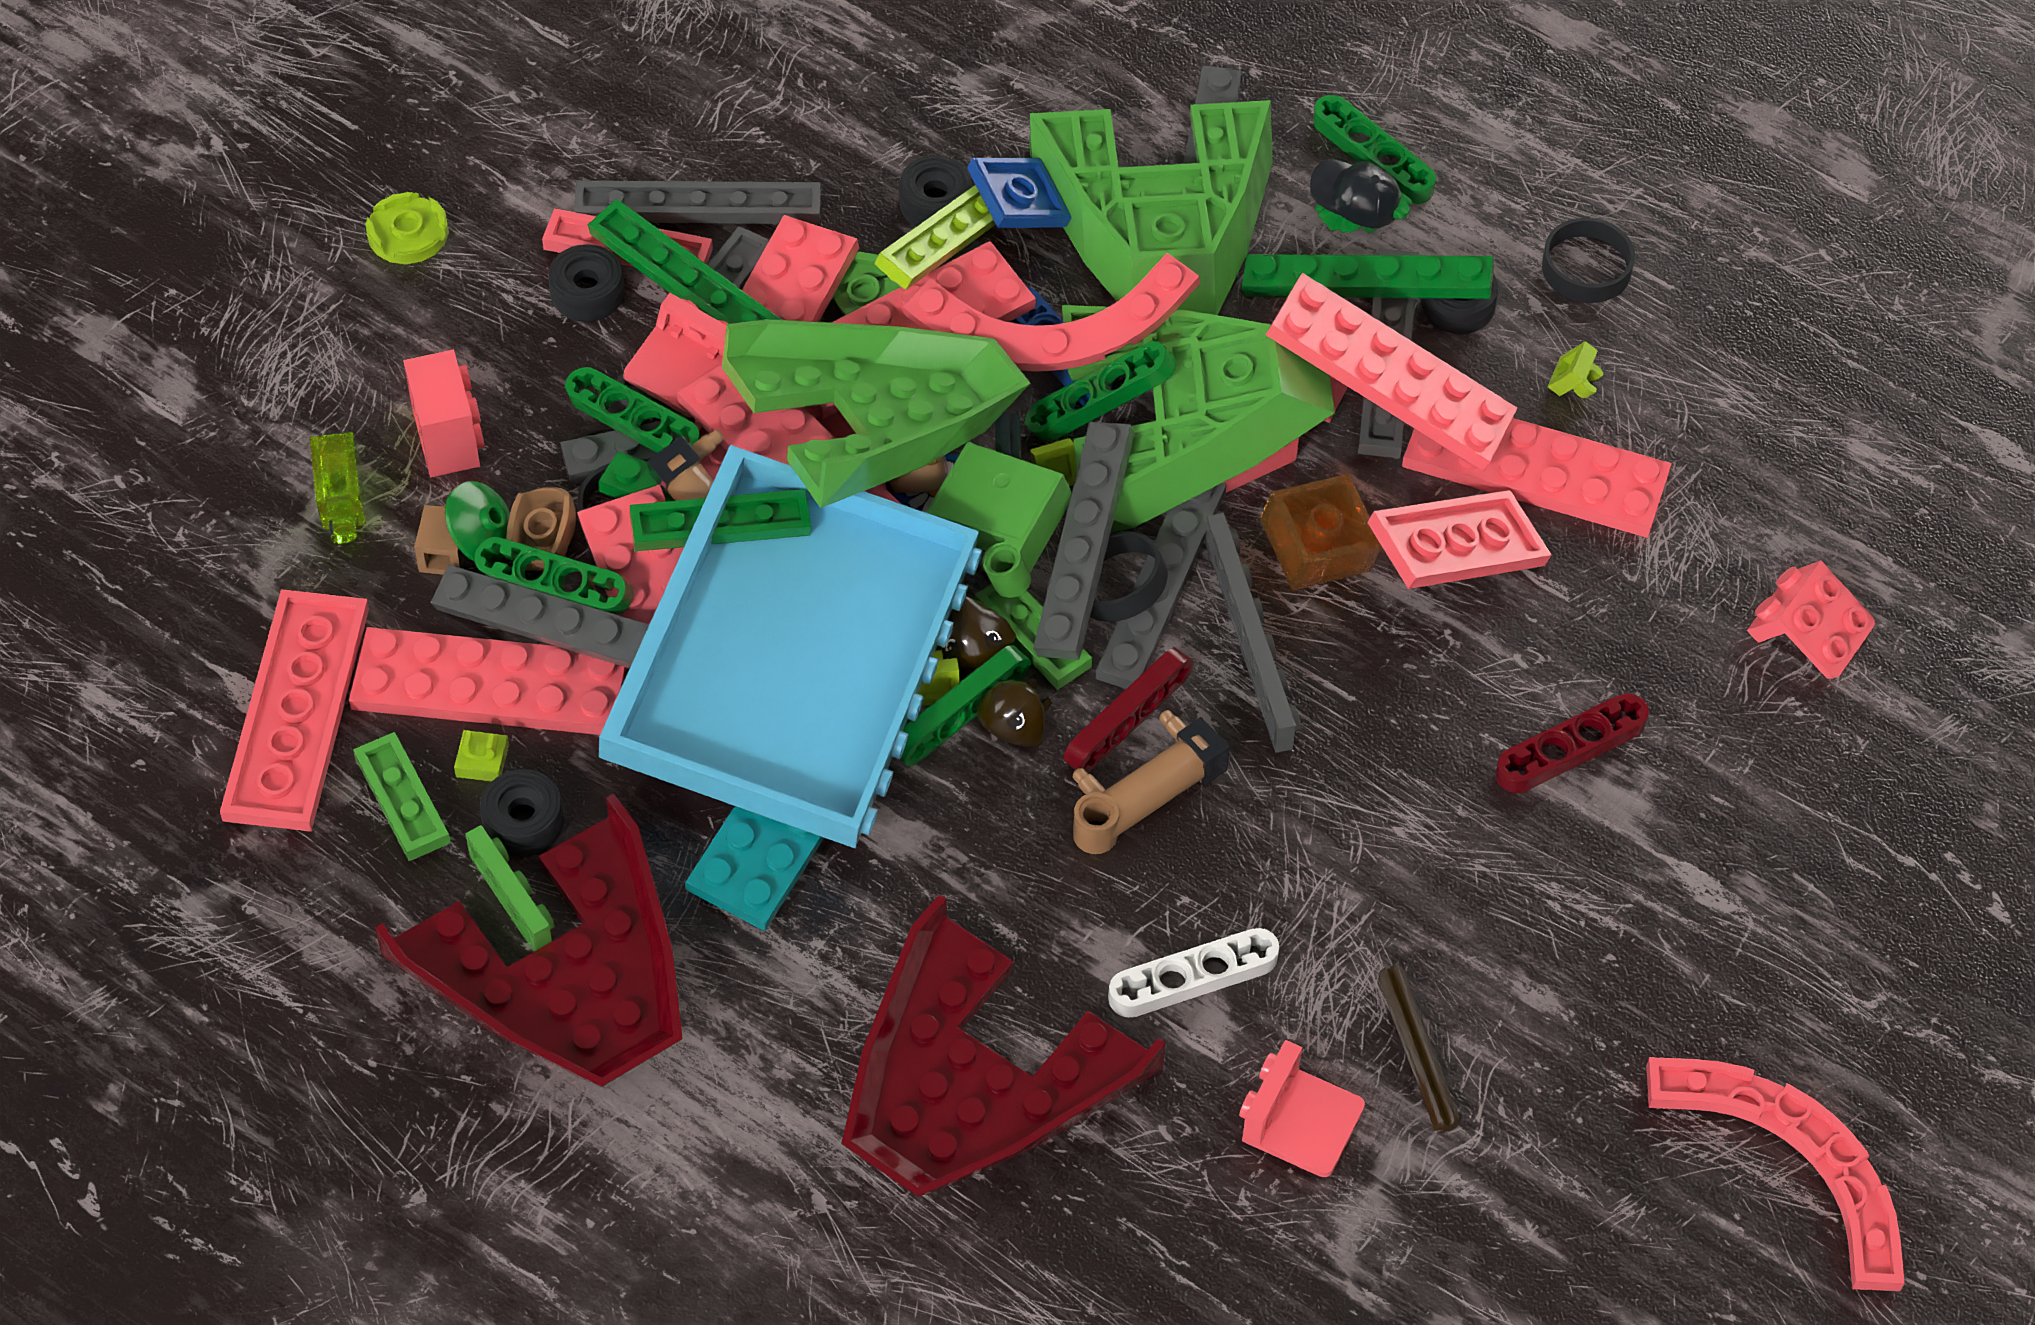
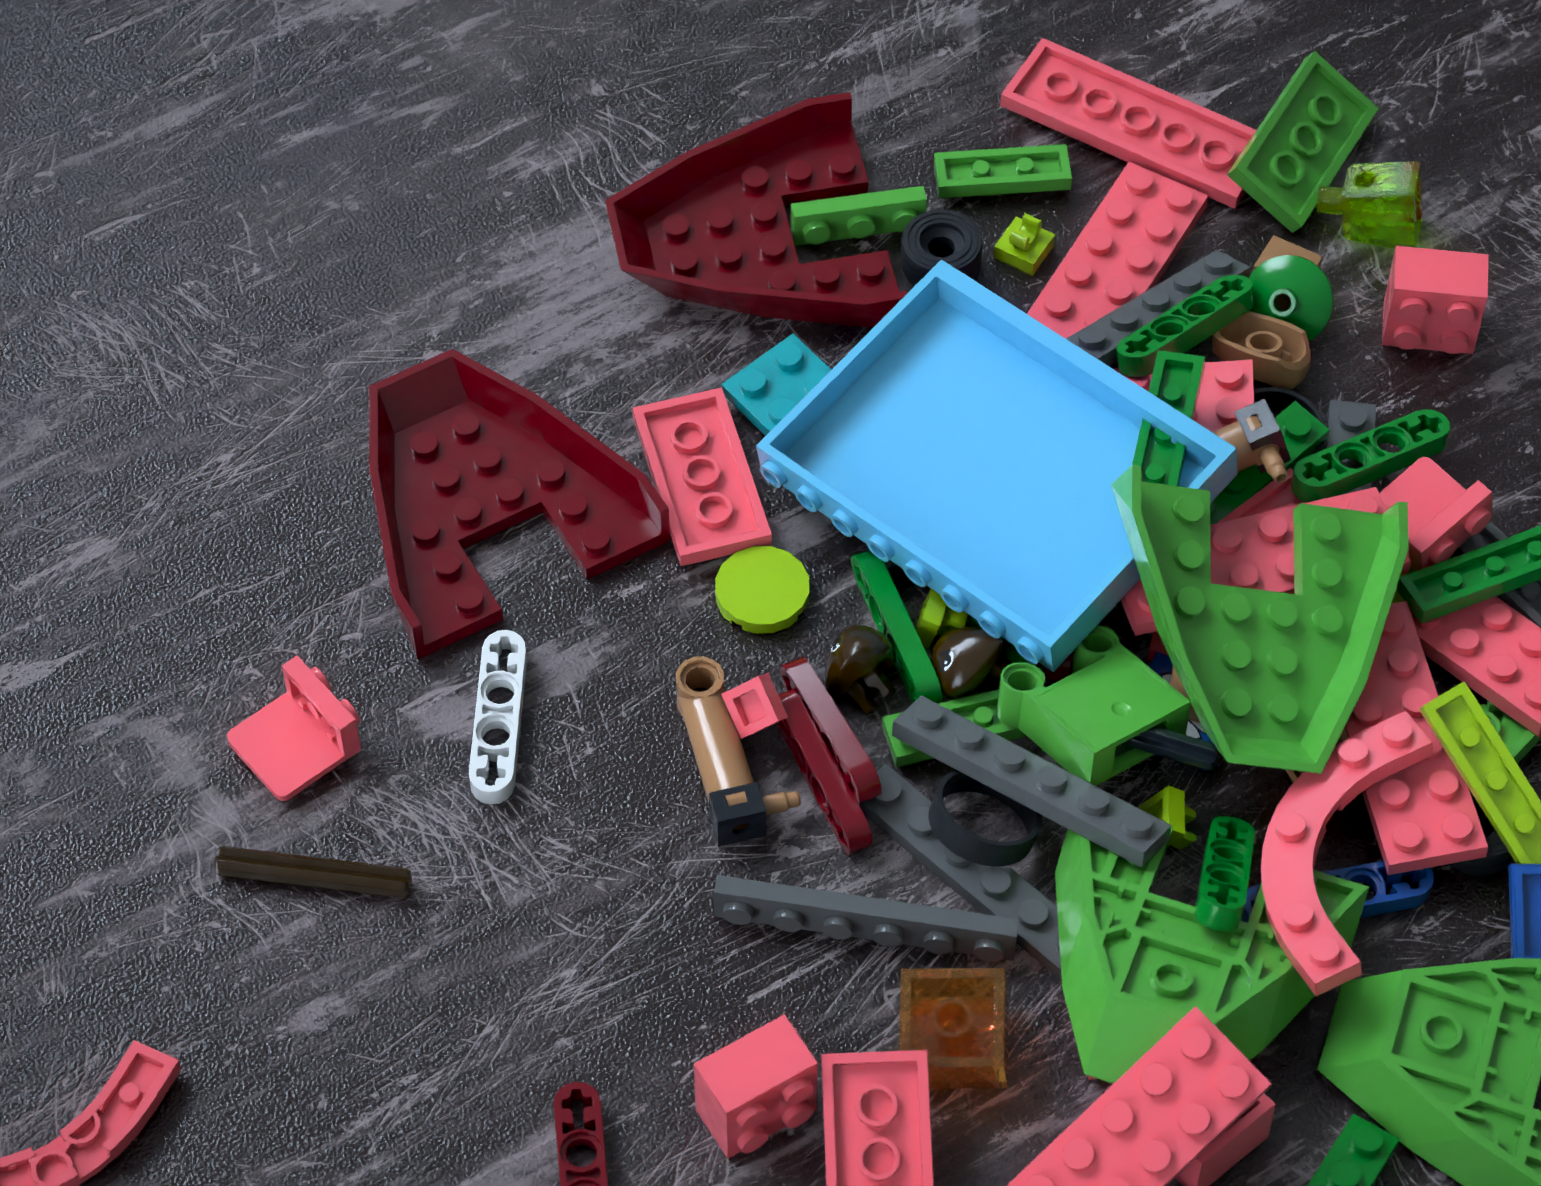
camera: 115 degrees right, 0 degrees up
none -> coral plate [632,387,772,566]
none -> coral brick [694,1014,818,1159]
none -> lime tile [715,546,809,633]
none -> coral plate [721,673,788,739]
none -> beam [780,657,882,804]
none -> bright green plate [1227,51,1379,233]

